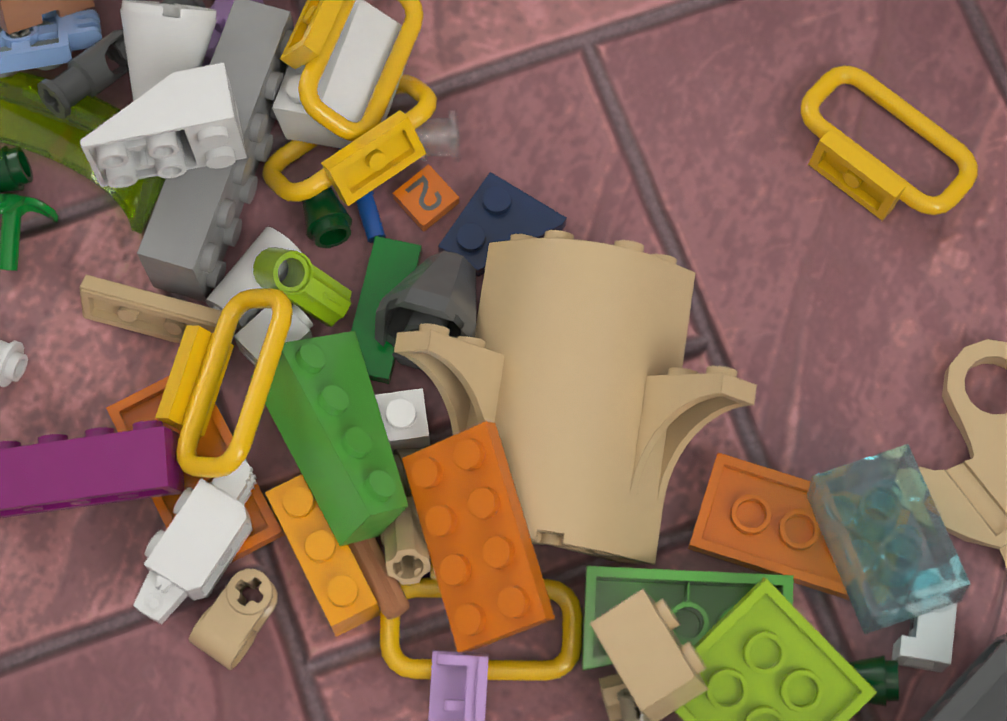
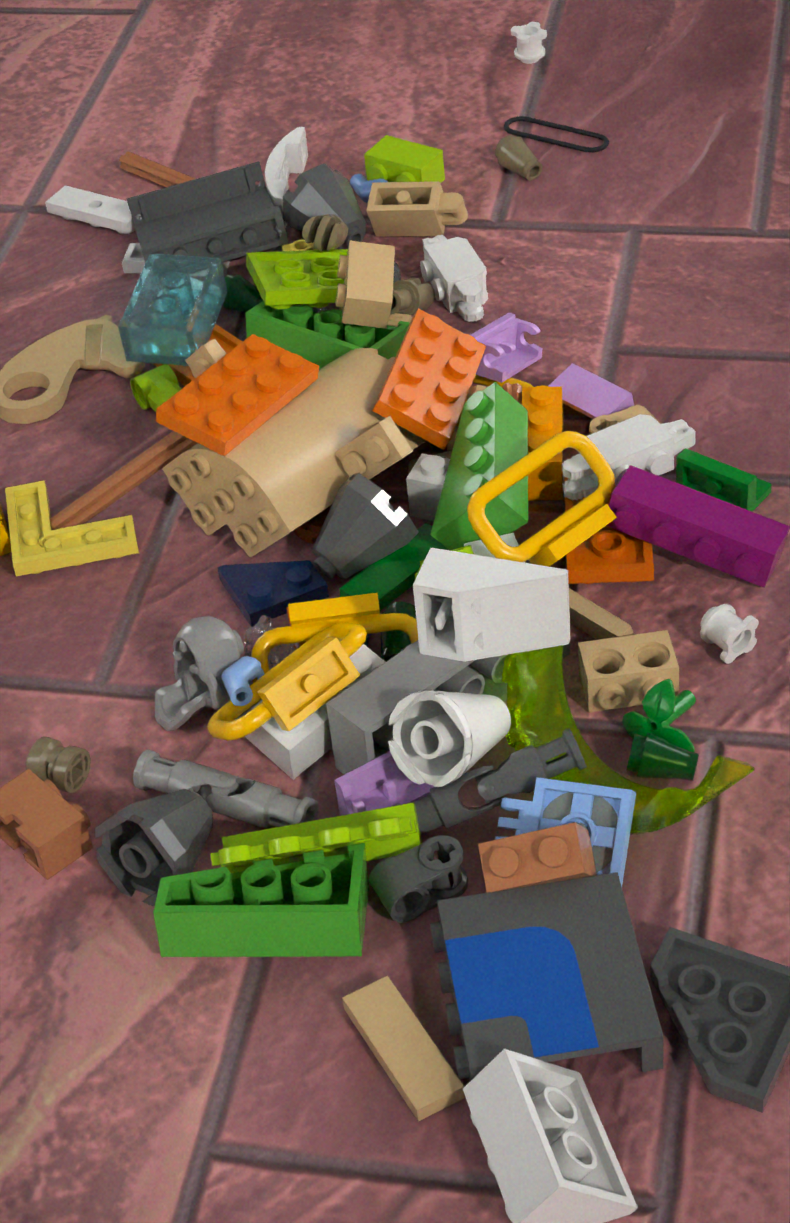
camera: 145 degrees left, 30 degrees down
none -> light yellow plate [5,480,139,577]
none -> nougat axle [50,431,197,530]
none -> lime piece [130,364,182,412]
none -> light grey head [155,616,244,731]
none -> orange plate [156,334,319,456]
none -> light blue arm [222,656,264,706]
none -> lavender hinge [548,363,634,419]
none -> tan brick [578,630,679,712]
none -> green panel [676,448,772,512]

